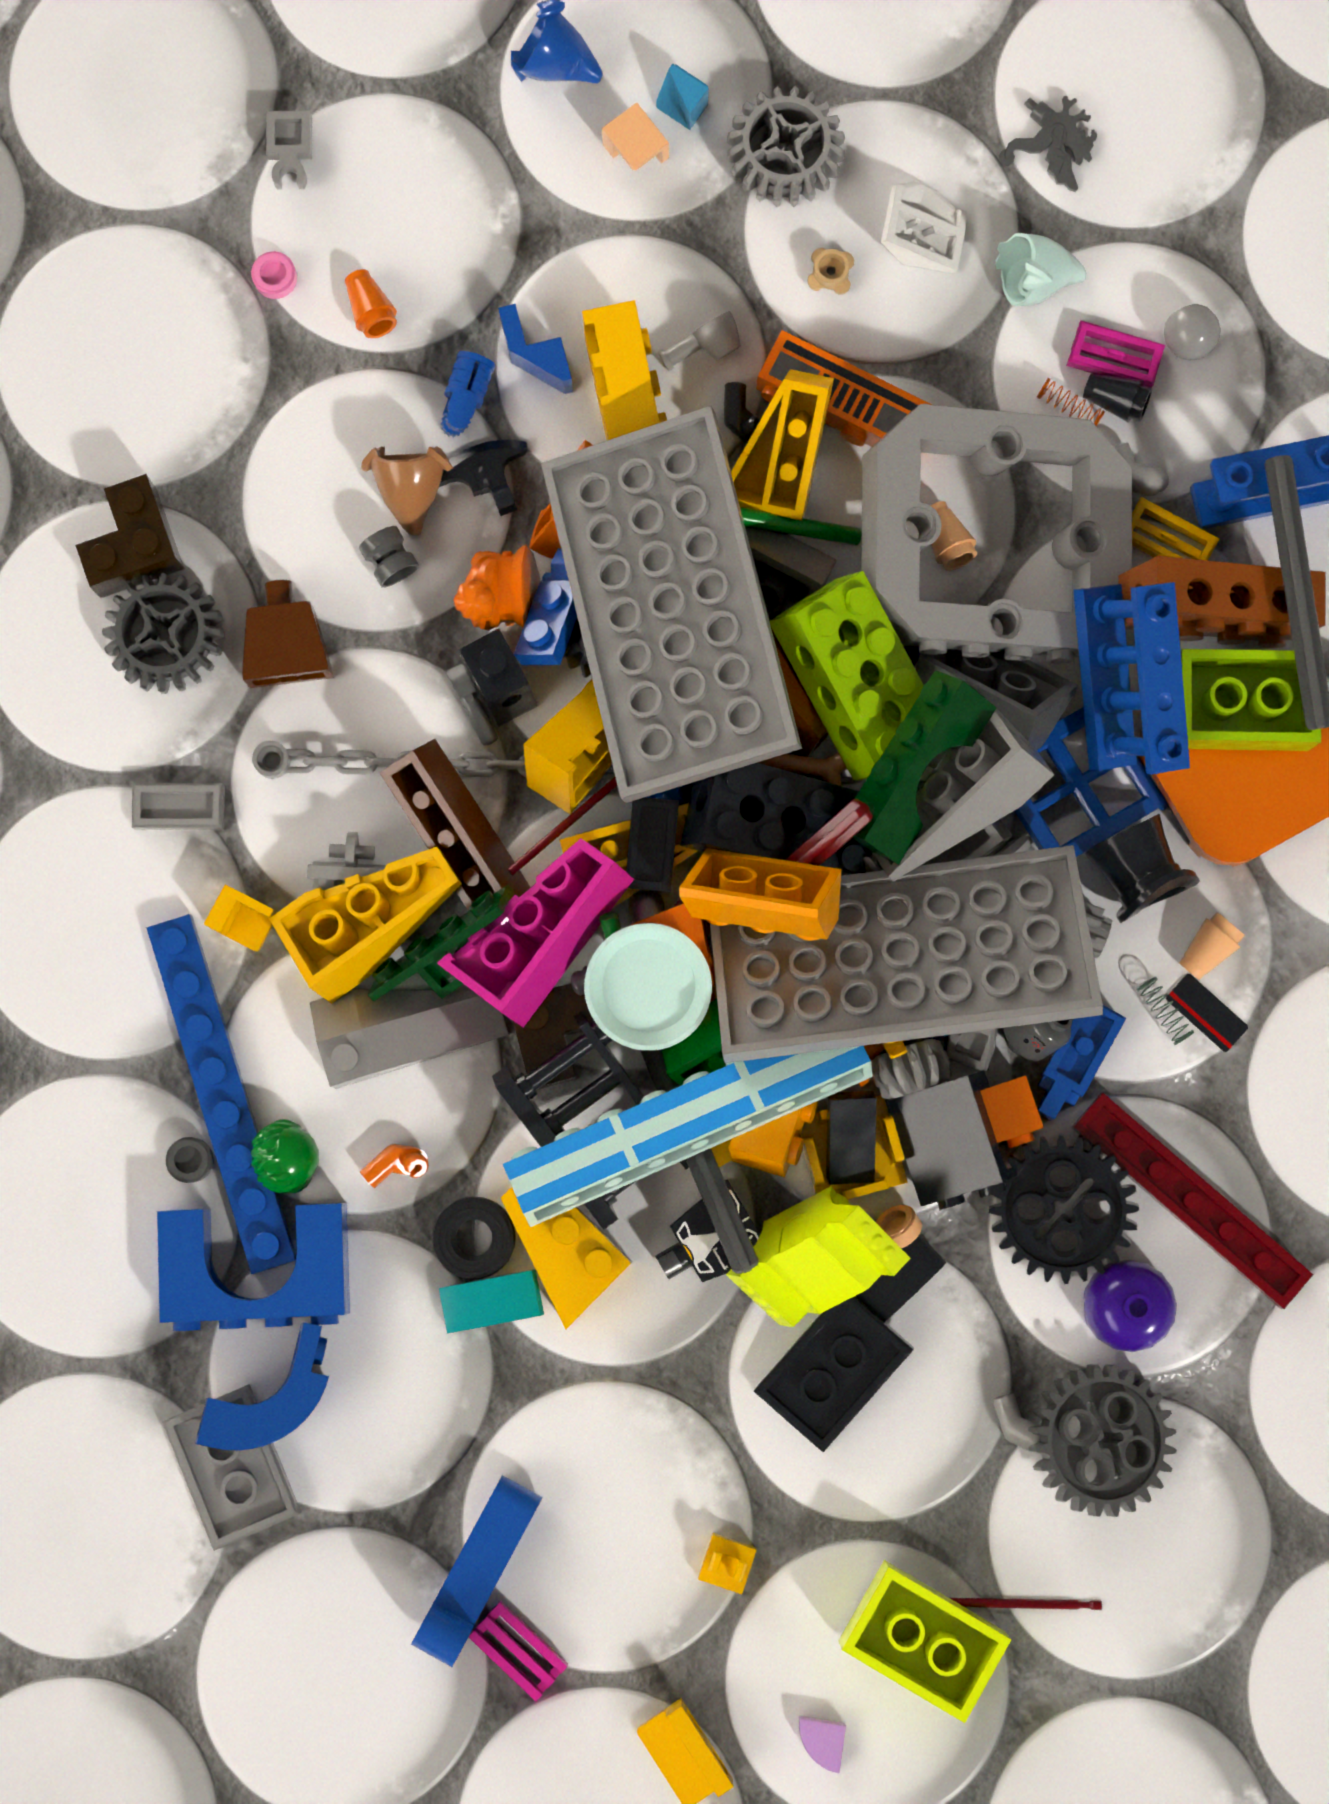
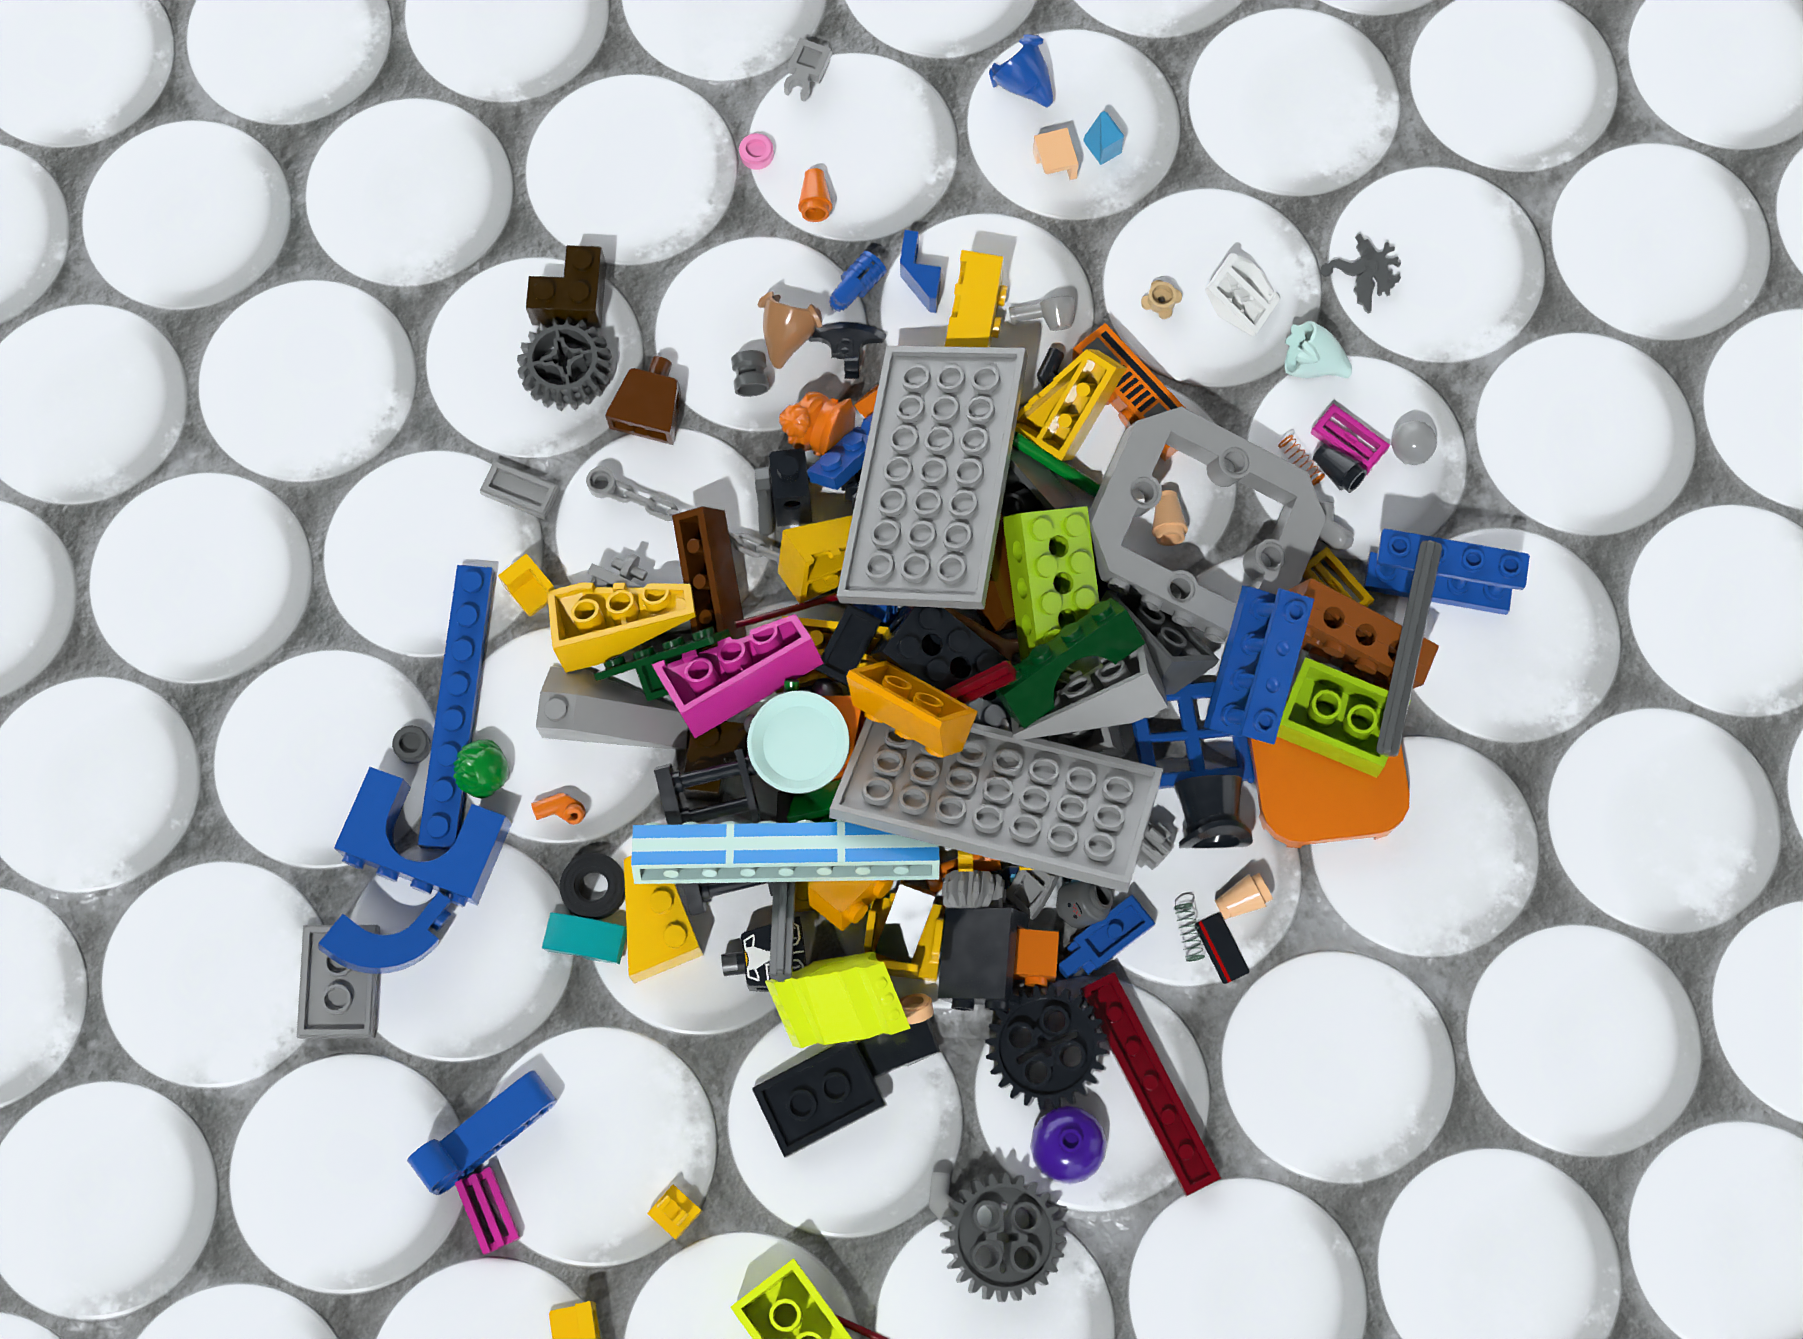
camera: 25 degrees right, 10 degrees down
light grey gear [727,86,845,207] -> none

